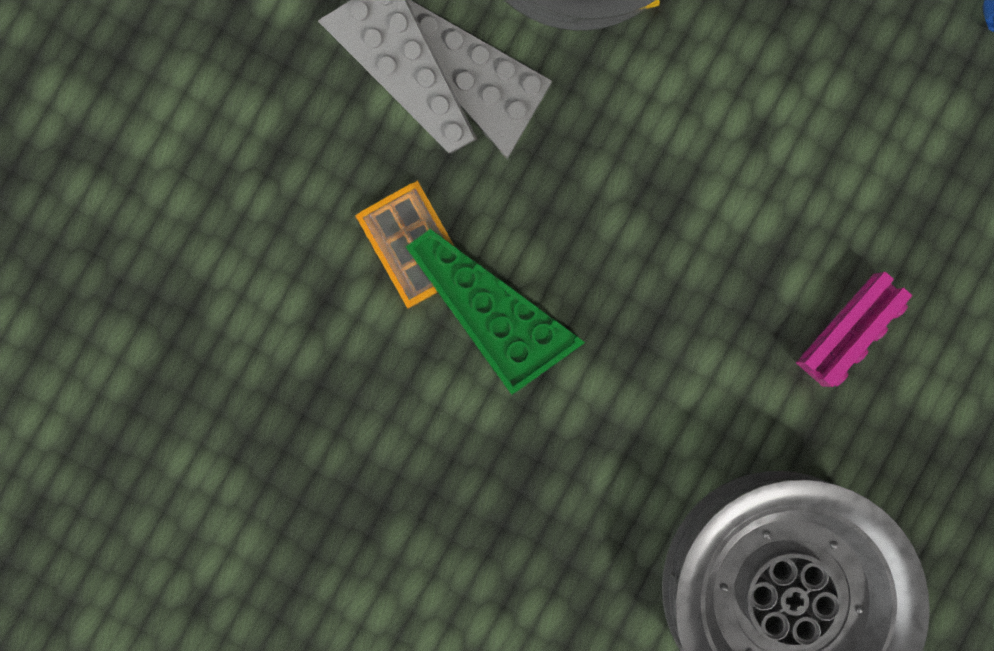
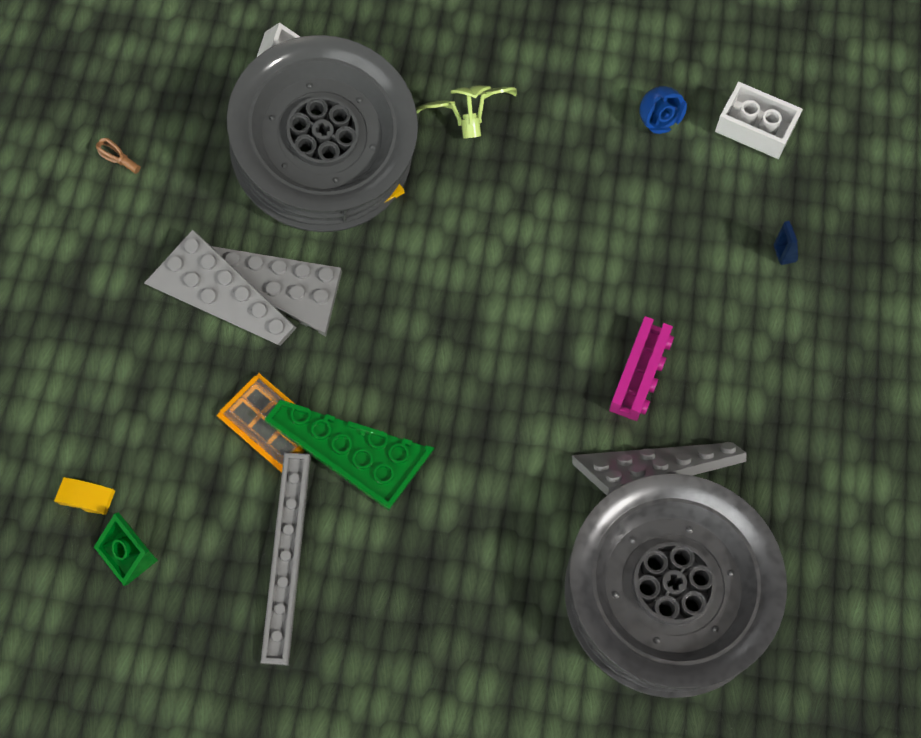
camera: 20 degrees left, 20 degrees down
none -> yellow slope [54,477,115,515]
none -> green slope [94,512,158,586]
none -> light grey tile [261,453,311,666]
none -> light grey wing [572,442,747,495]

